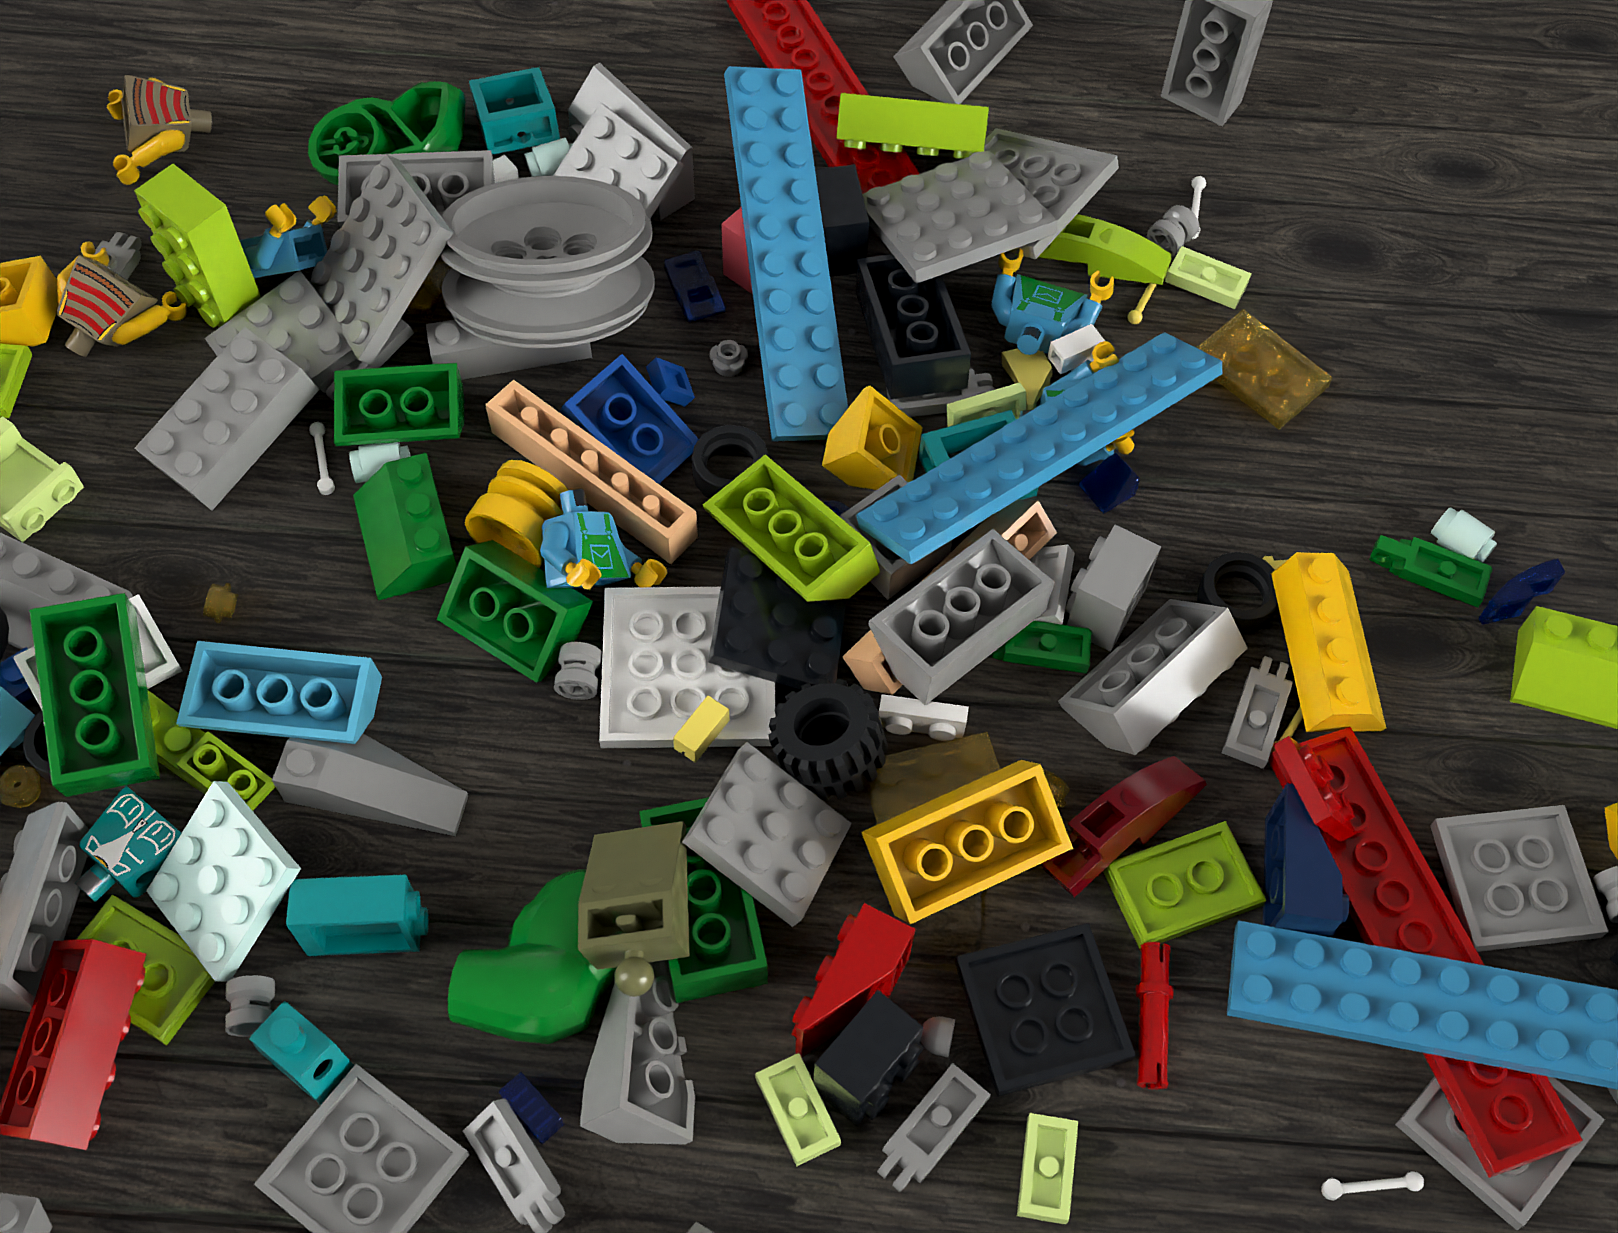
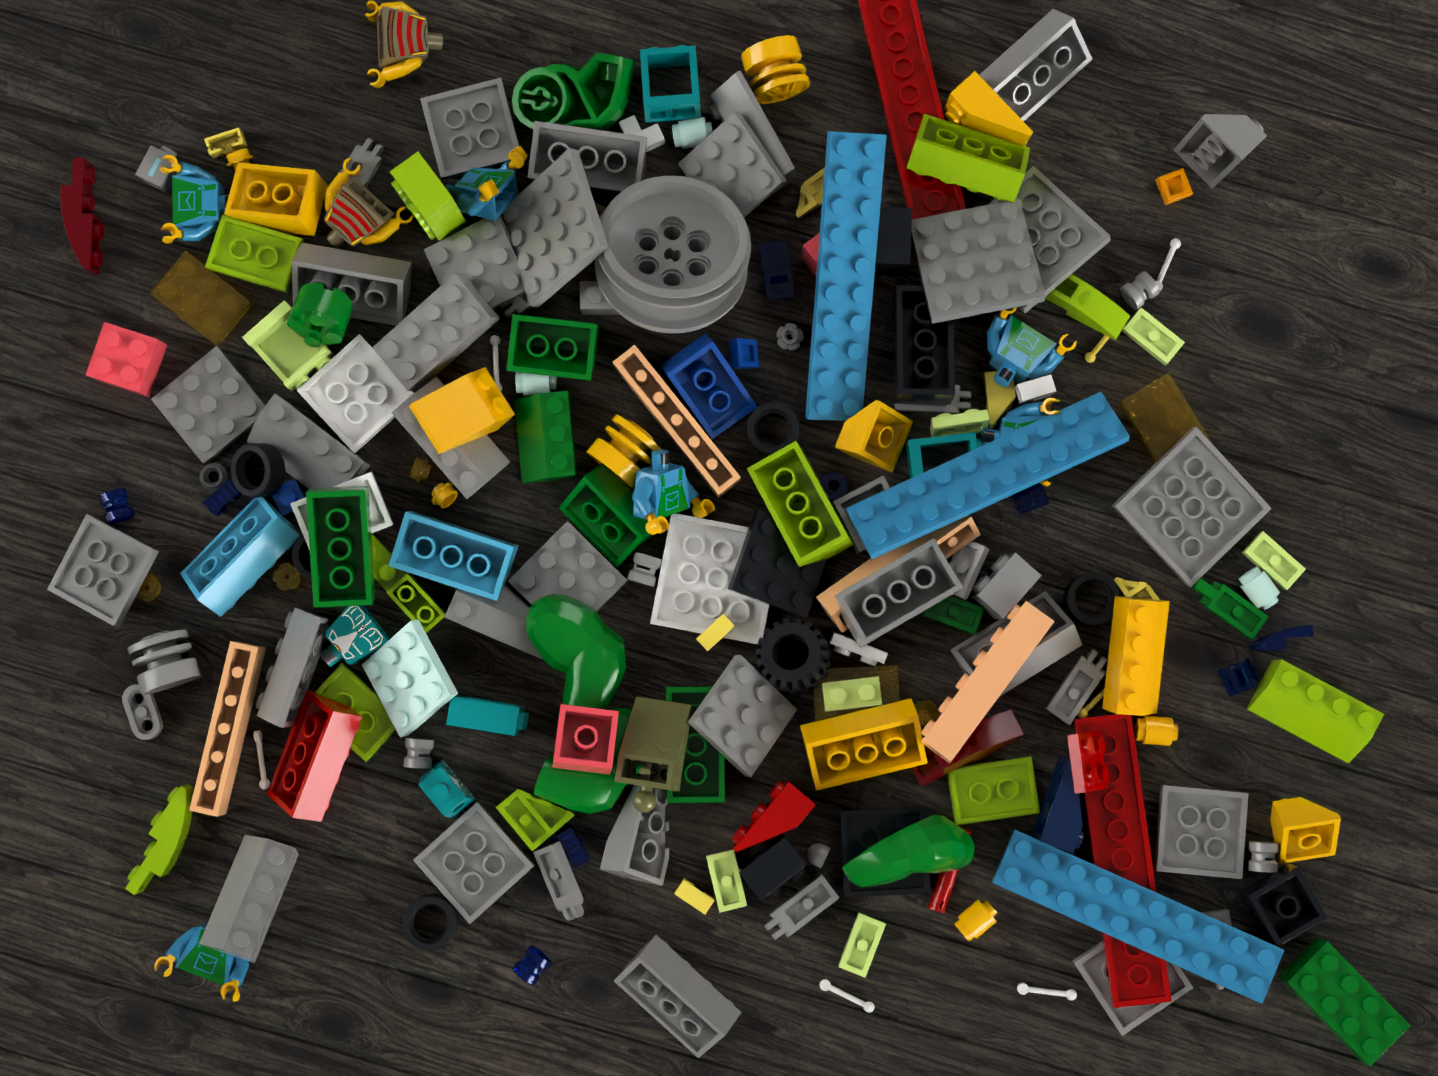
camera: 15 degrees right, 25 degrees up
none -> green brick [287,283,353,347]
none -> light grey slope [292,243,412,326]
none -> white plate [297,334,414,453]
none -> light grey slope [391,377,510,499]
none -> yellow slope [409,367,515,454]
none -> light grey plate [420,77,519,181]
none -> yellow plate [432,482,458,509]
none -> lime wing [496,789,575,851]
none -> light grey plate [508,521,628,612]
none -> green piece [525,594,626,709]
none -> coral brick [552,704,619,775]
none -> light yellow piece [674,878,715,915]
none -> yellow wheel [741,35,810,104]
none -> light yellow slope [796,167,825,219]
none -> yellowish green plate [821,676,882,712]
none -> green piece [842,815,975,887]
none -> light nougat brick [921,601,1055,764]
none -> yellow slope [944,71,1033,146]
none -> yellow brick [954,899,997,941]
none -> light grey plate [1112,427,1272,587]
none -> yellow brick [1134,716,1178,746]
none -> light orange tile [1155,168,1193,205]
none -> clear blue slope [1218,658,1260,697]
none -> yellowish green plate [1242,531,1306,590]

